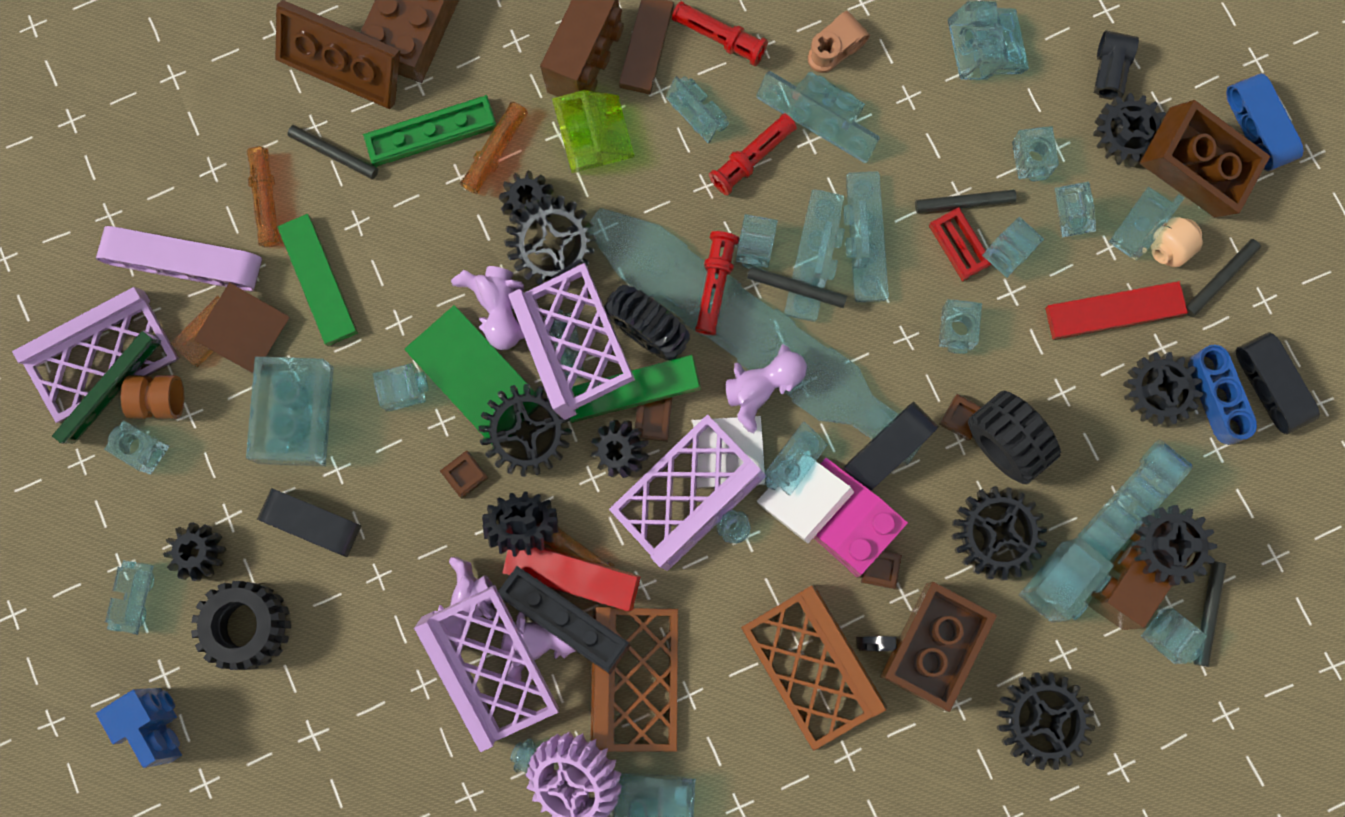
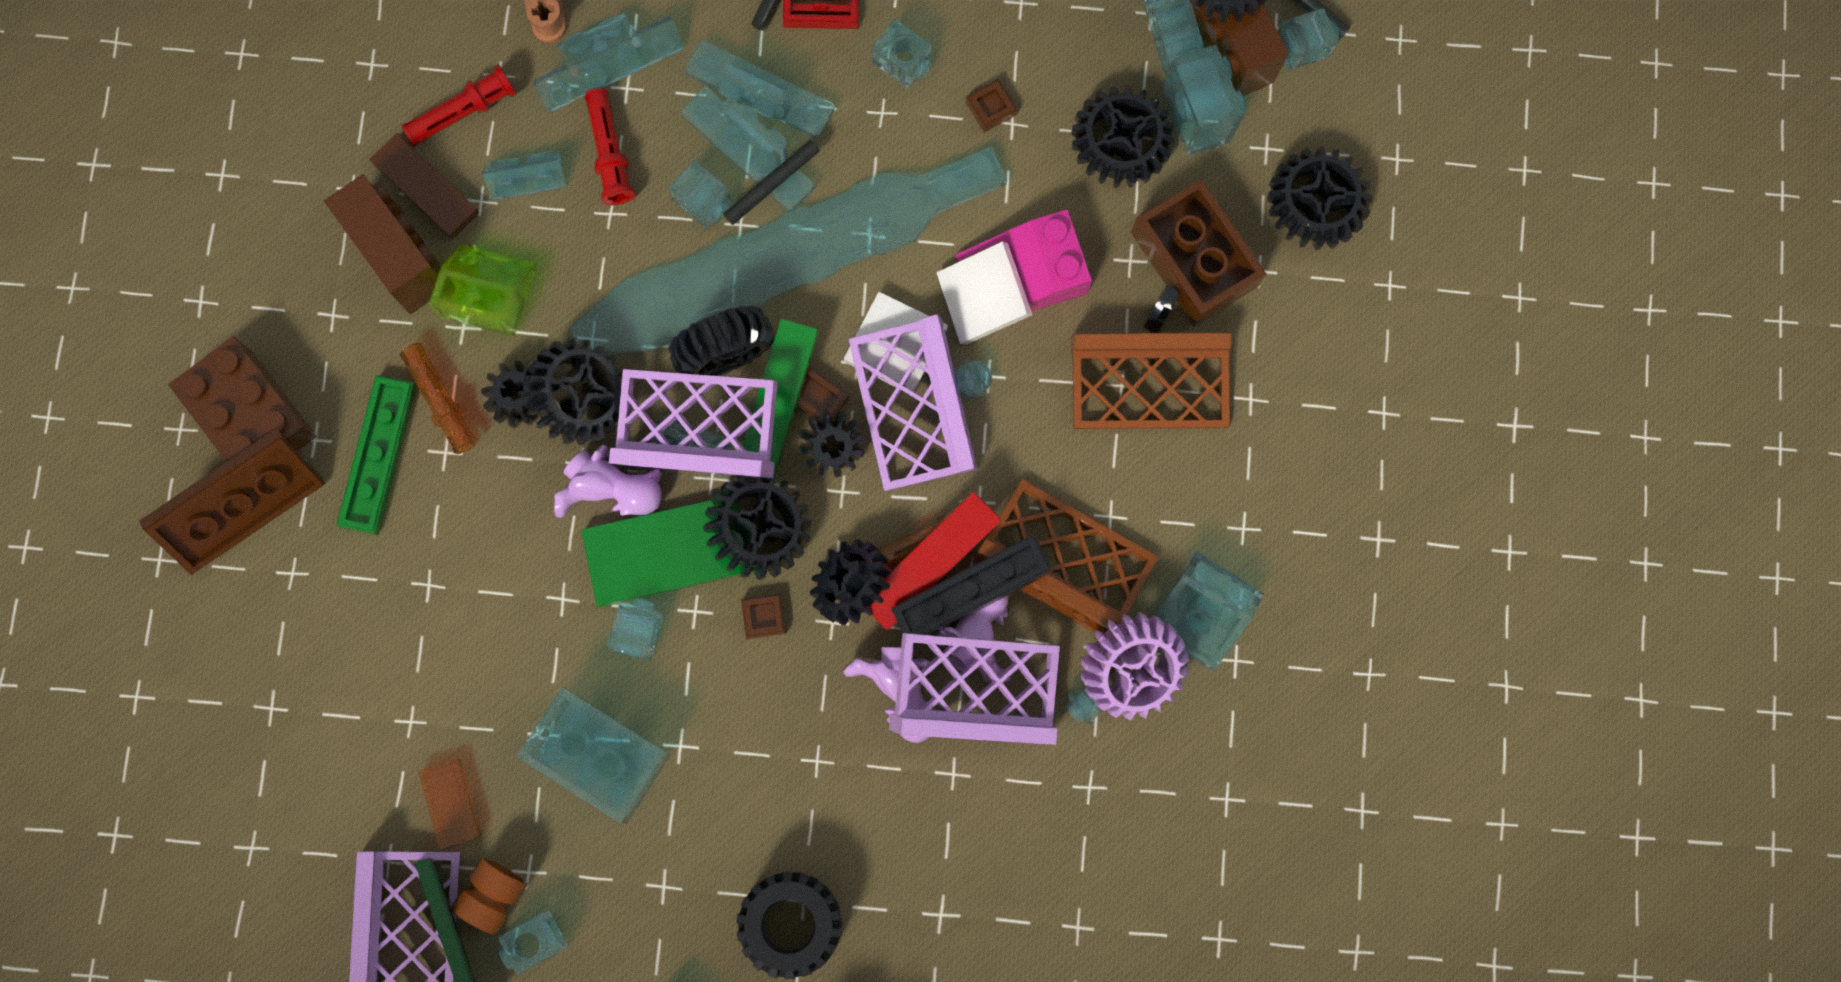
camera: 70 degrees left, 0 degrees up
lavender beam [96,226,262,291] -> none
black gear [163,522,226,582] -> none
reddish brown tile [194,282,290,374] -> none
clear orange pin [247,146,280,247] -> none
black beam [257,488,362,557] -> none
green tile [277,214,358,347] -> none
pearl dark grey bar [287,125,379,180] -> none
red pin [695,231,740,336] -> none
lavender animal [726,344,807,434] -> none
clear light blue hinge [765,422,828,496] -> none
black beam [843,401,939,491] -> none
reddish brown tile [861,551,902,590] -> none
black tyre [968,391,1061,485] -> none

